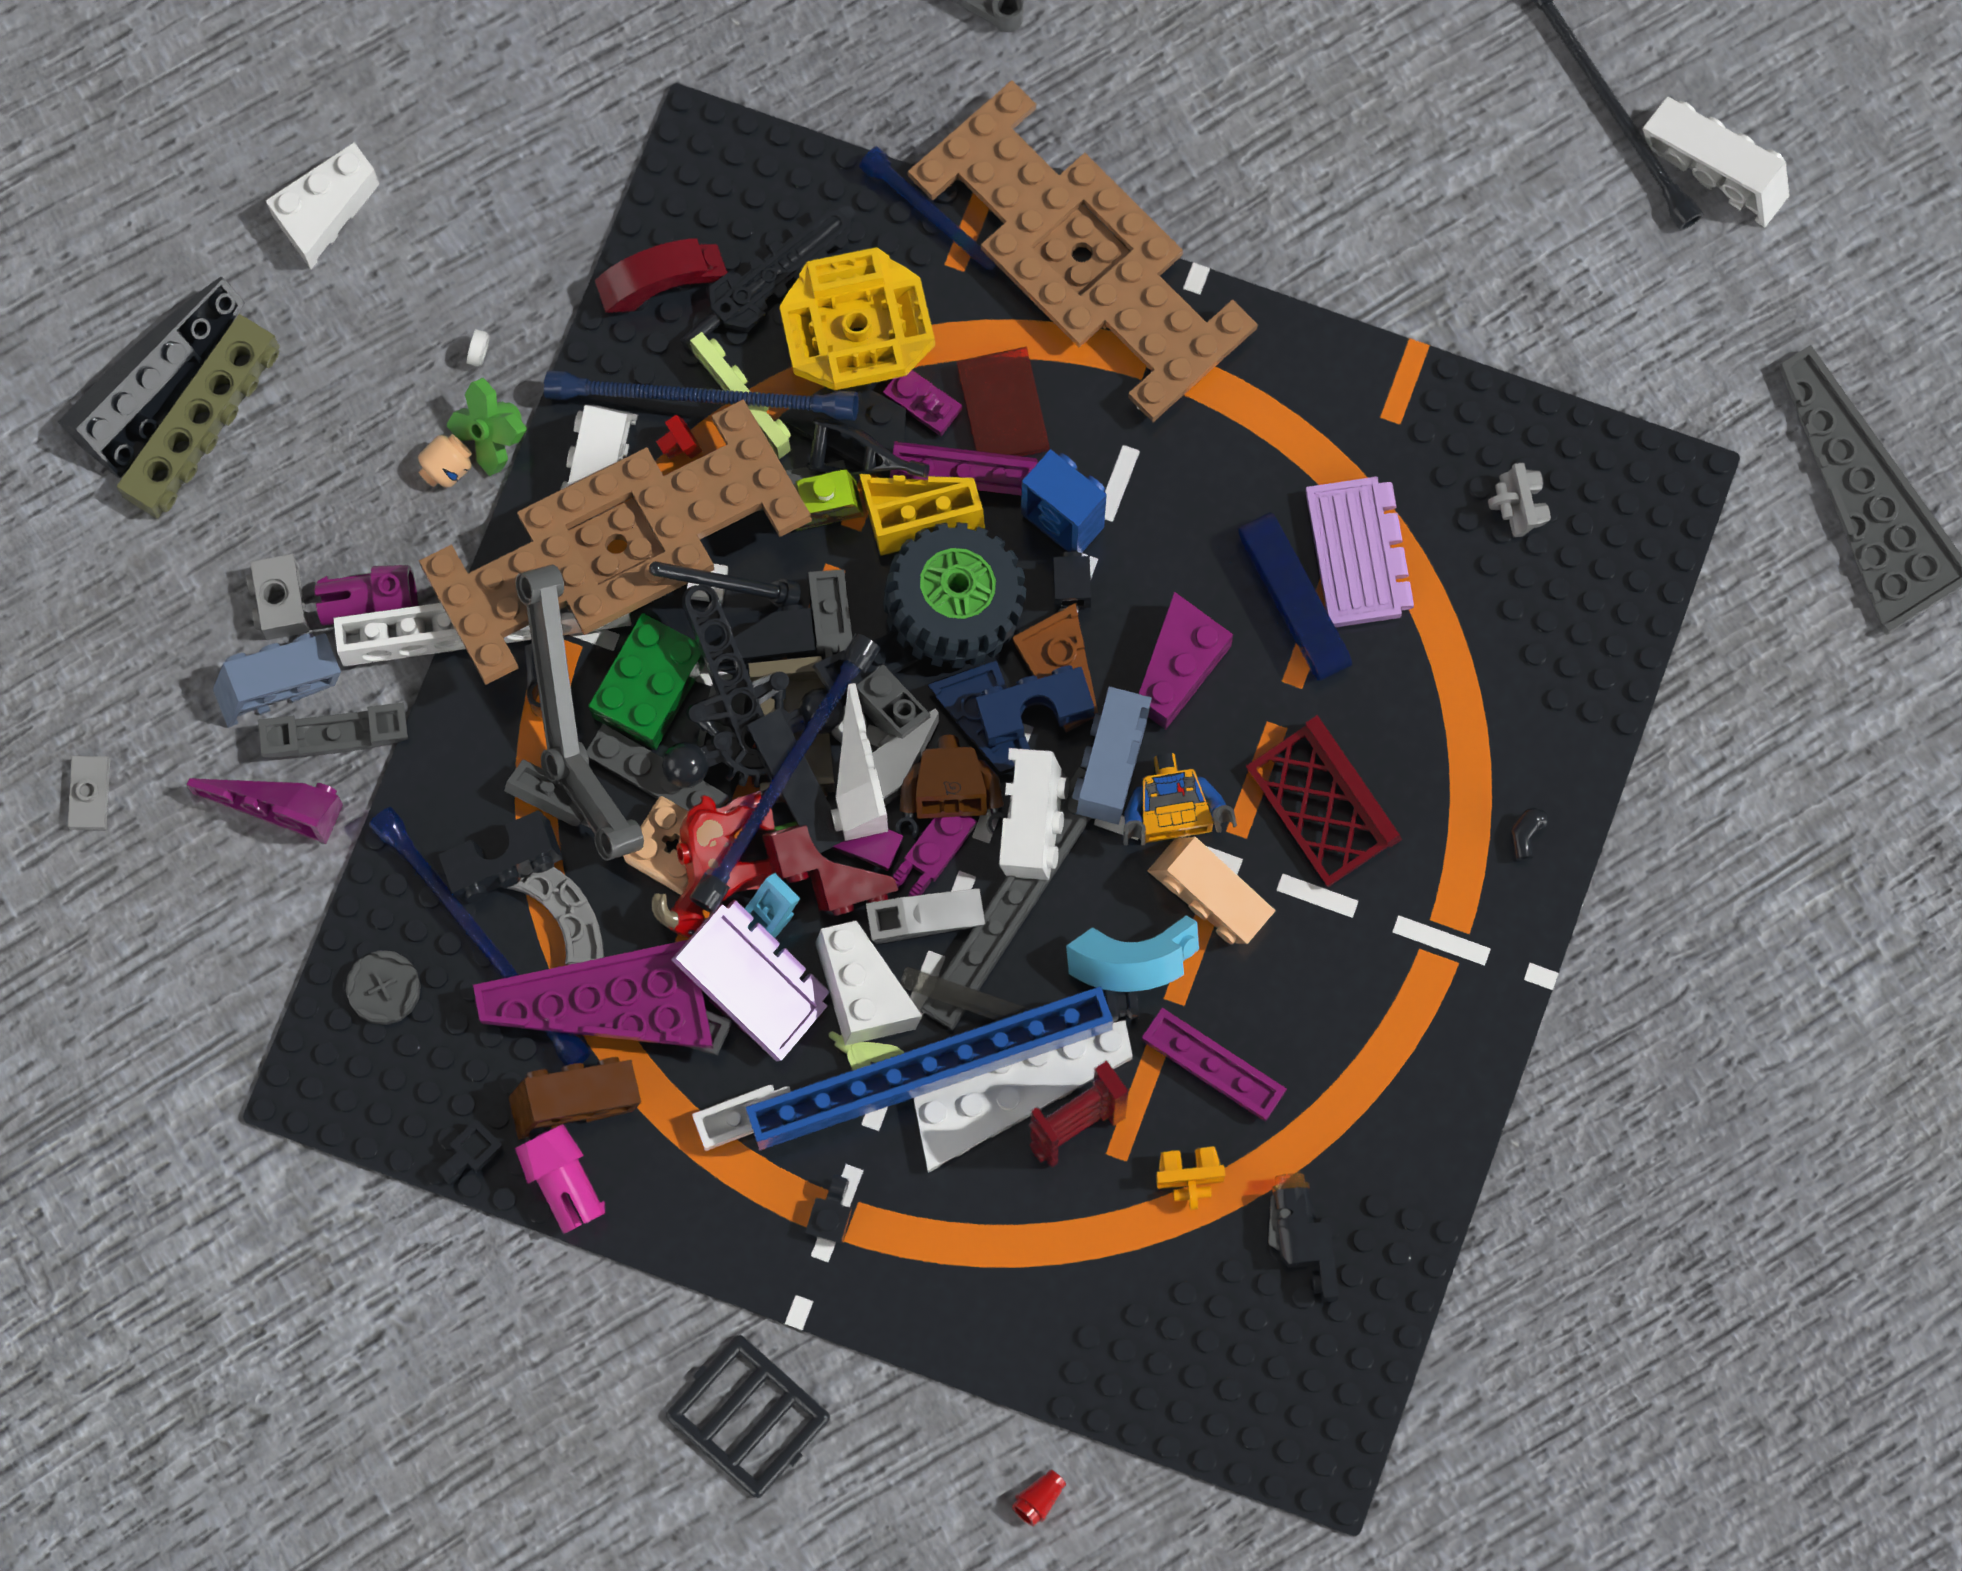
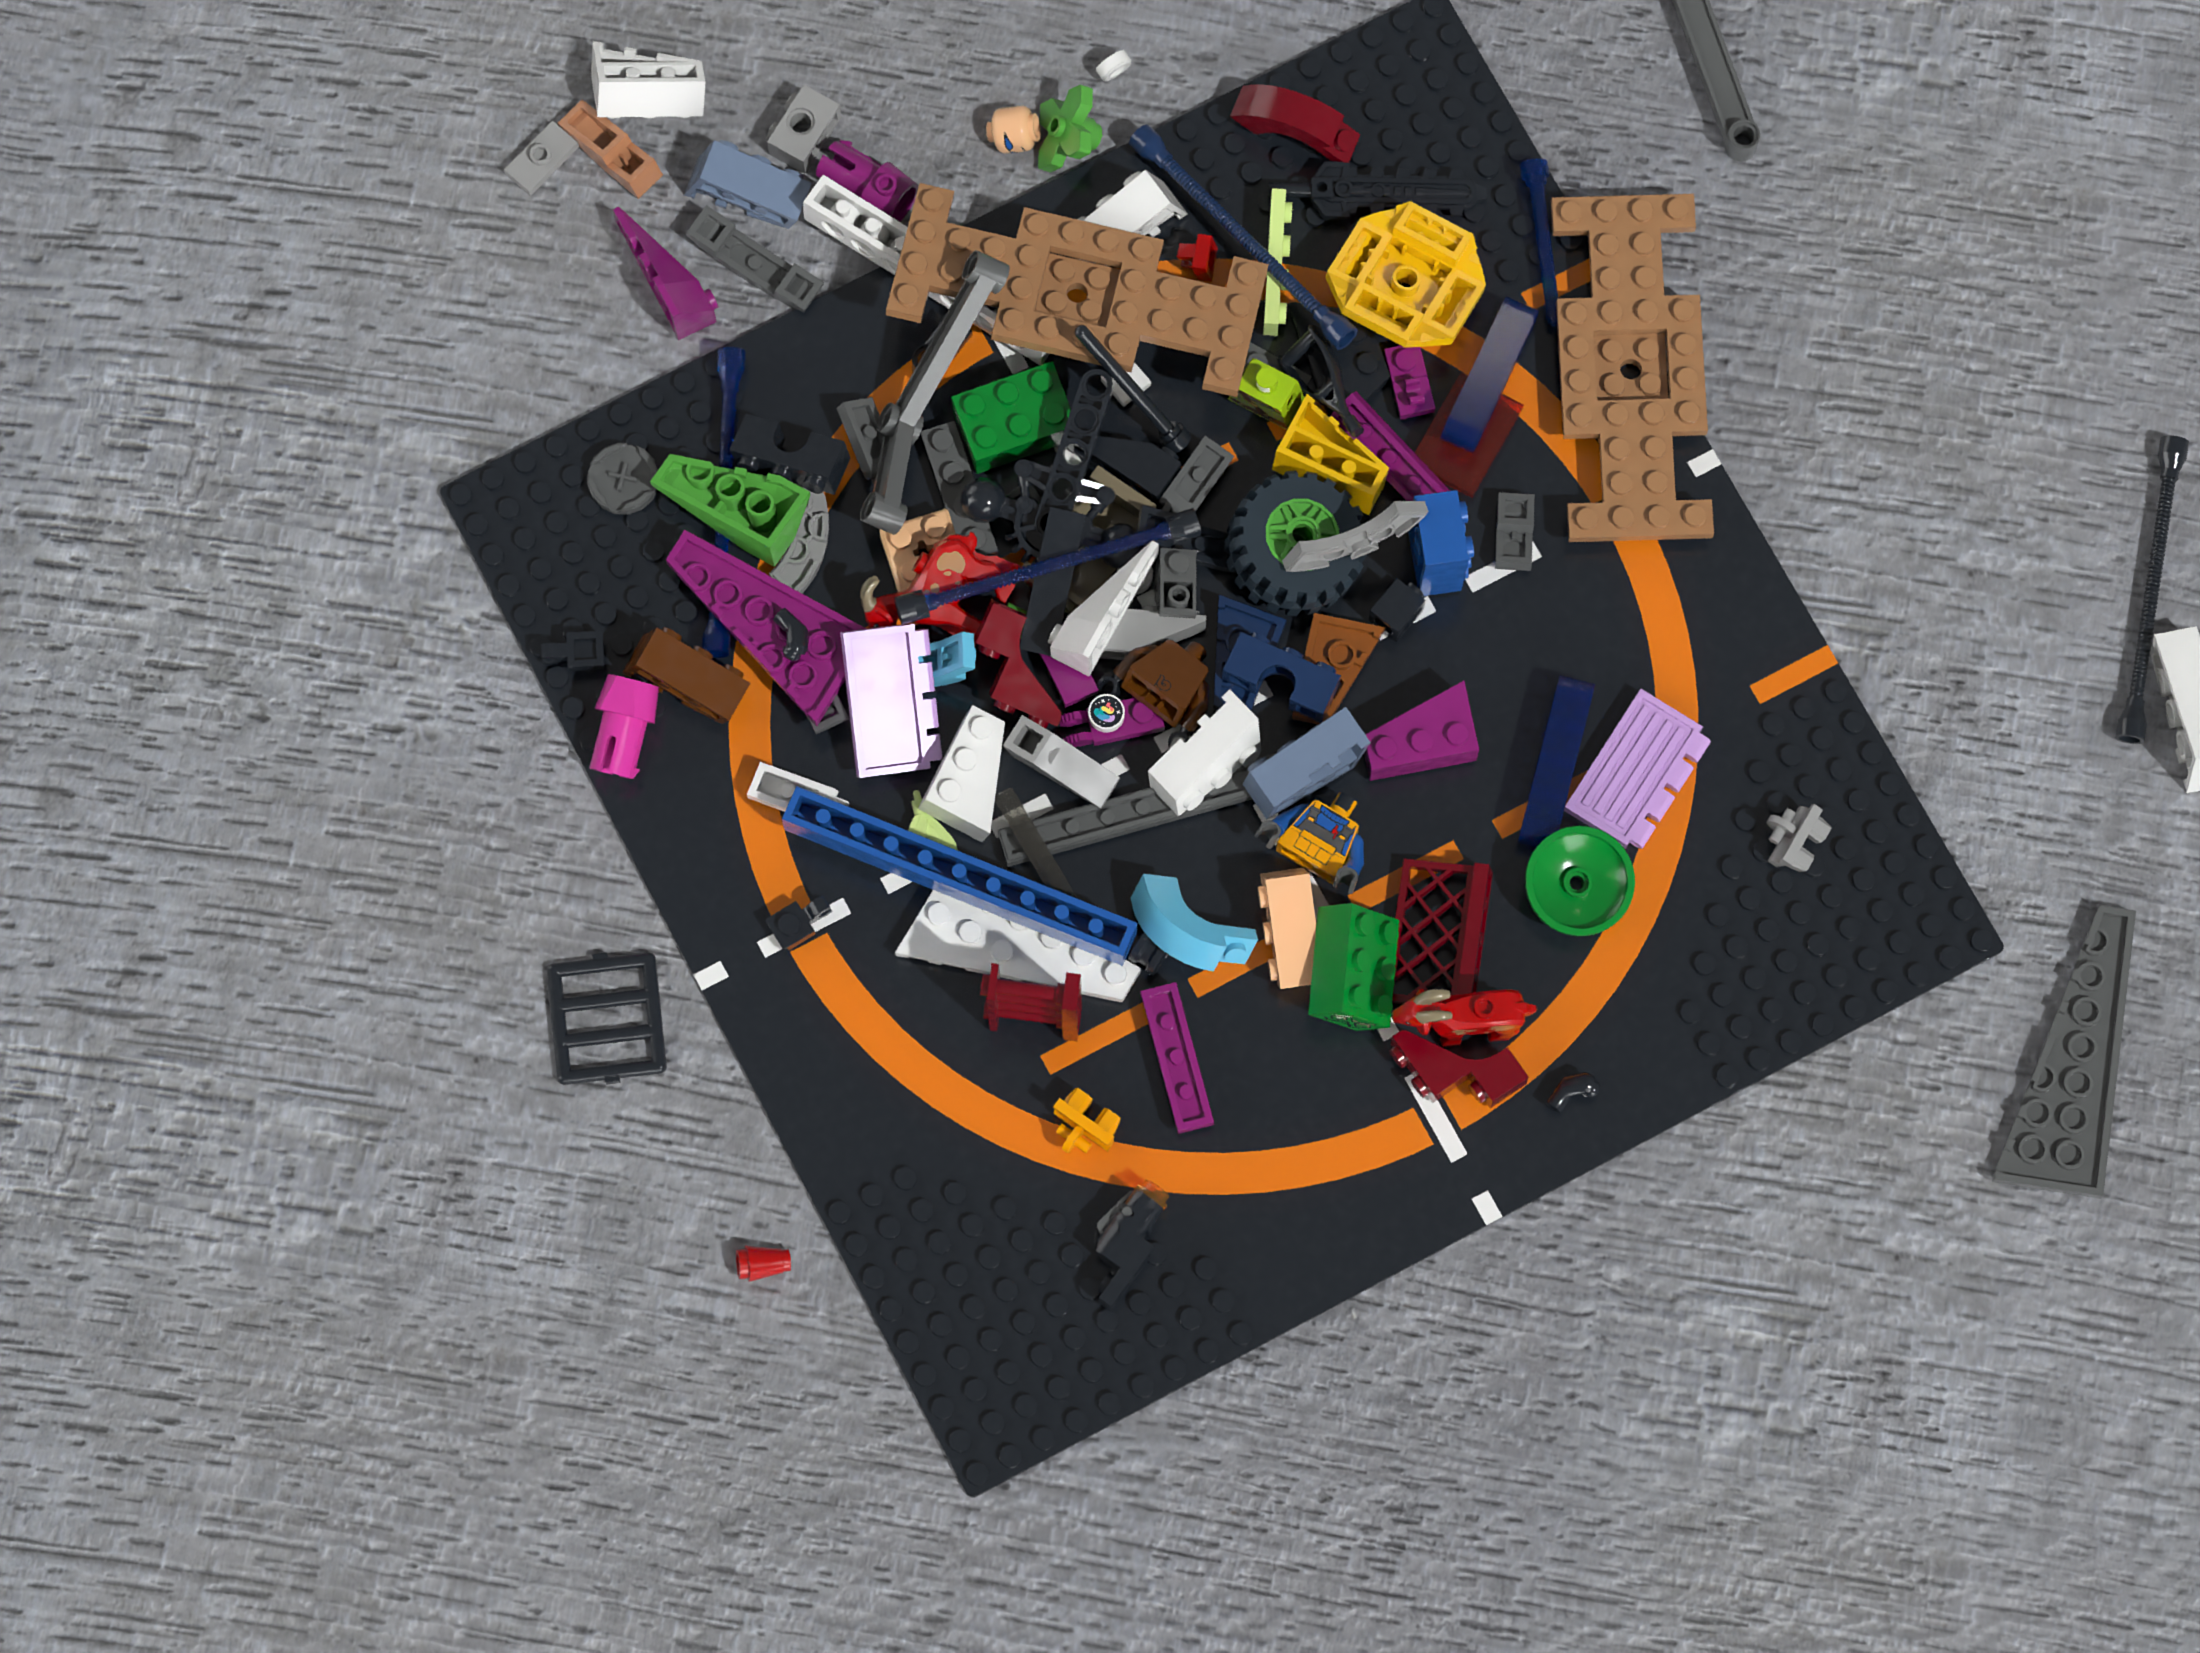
camera: 40 degrees right, 0 degrees up
none -> nougat slope [557,100,663,199]
none -> white wedge [591,41,705,119]
none -> bright green wedge [650,454,810,567]
none -> black arm [773,608,809,661]
none -> tile [1088,694,1125,733]
none -> light grey tile [1282,501,1429,572]
none -> green brick [1308,903,1399,1031]
none -> dark red arch [1389,1030,1529,1109]
none -> red animal [1392,989,1537,1046]
none -> clear blue beam [1440,296,1539,453]
none -> dark grey slope [1495,492,1535,571]
none -> green dish [1525,826,1635,936]

